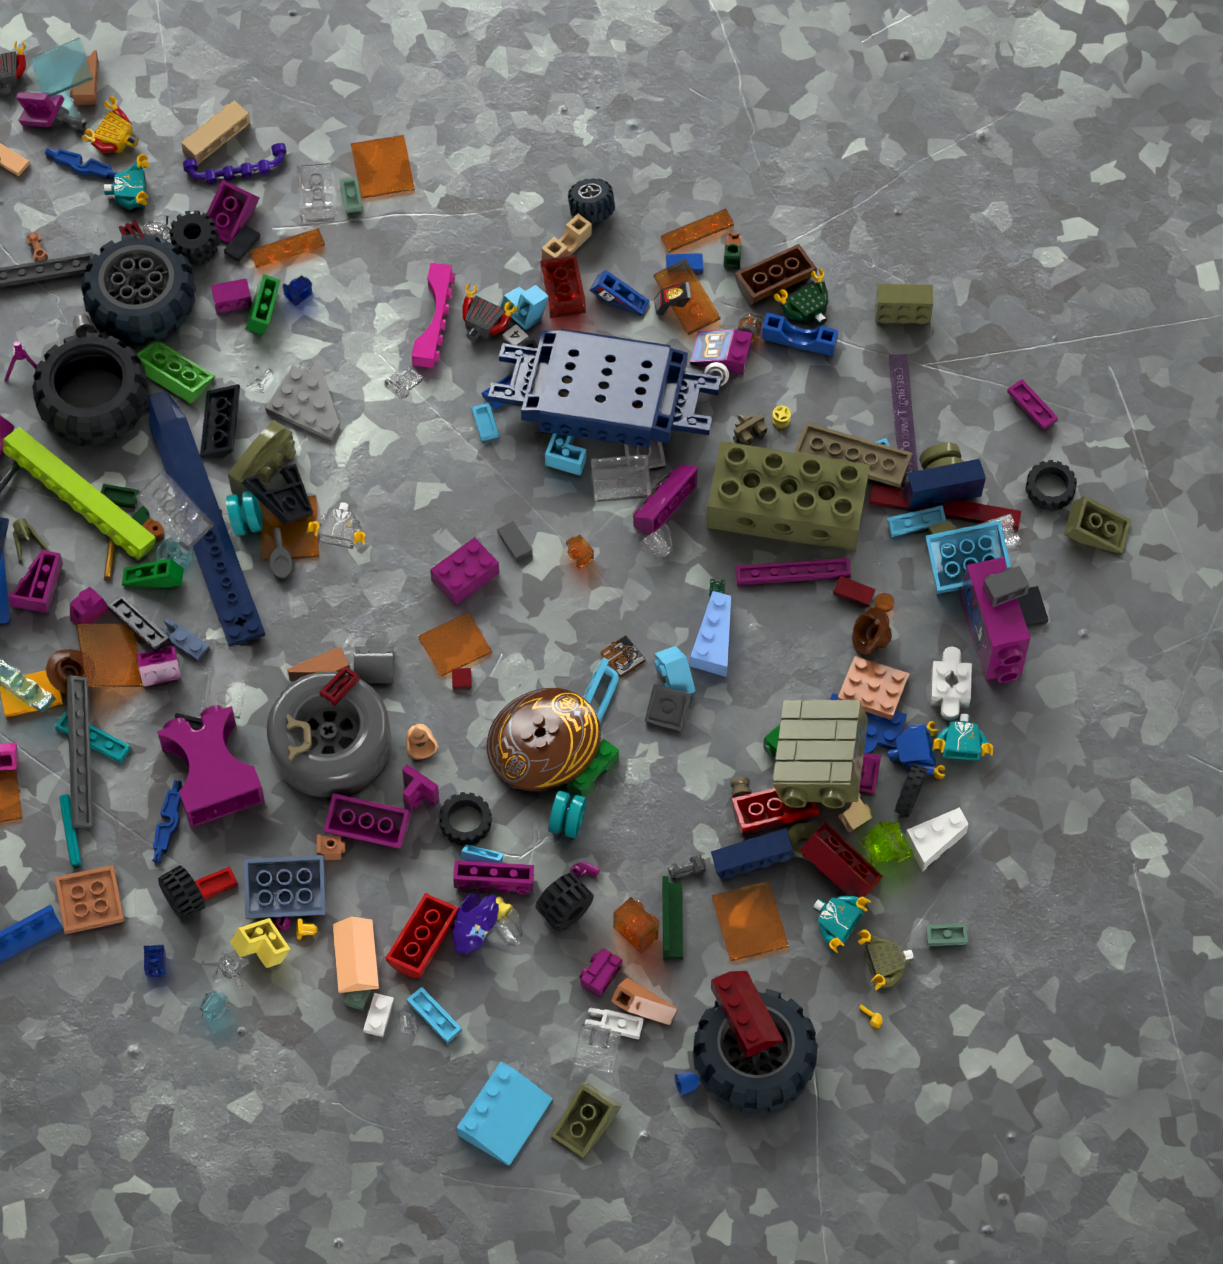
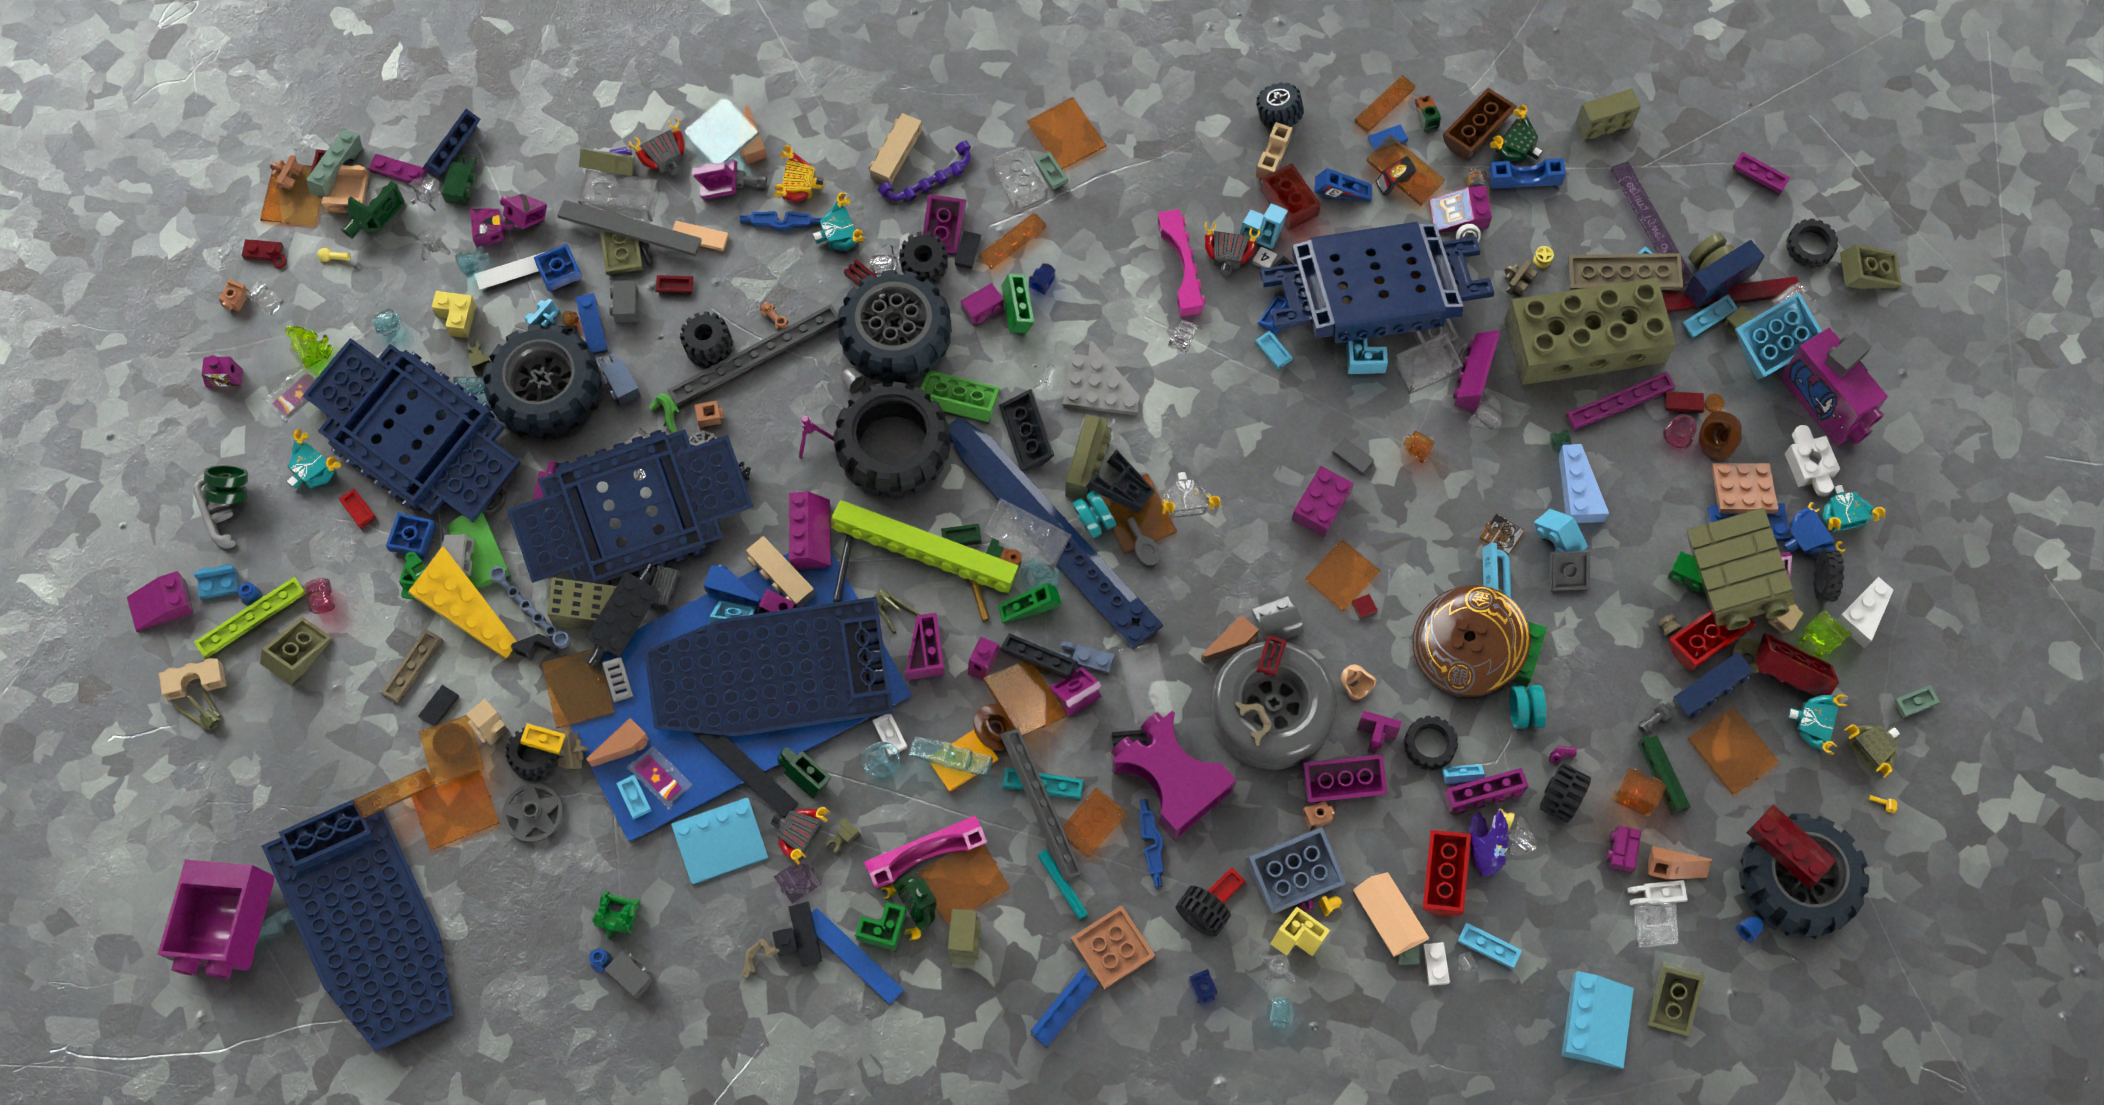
camera: 20 degrees left, 5 degrees up
none -> clear orange tile [1062,787,1127,858]
none -> clear pink hair [1663,414,1697,449]

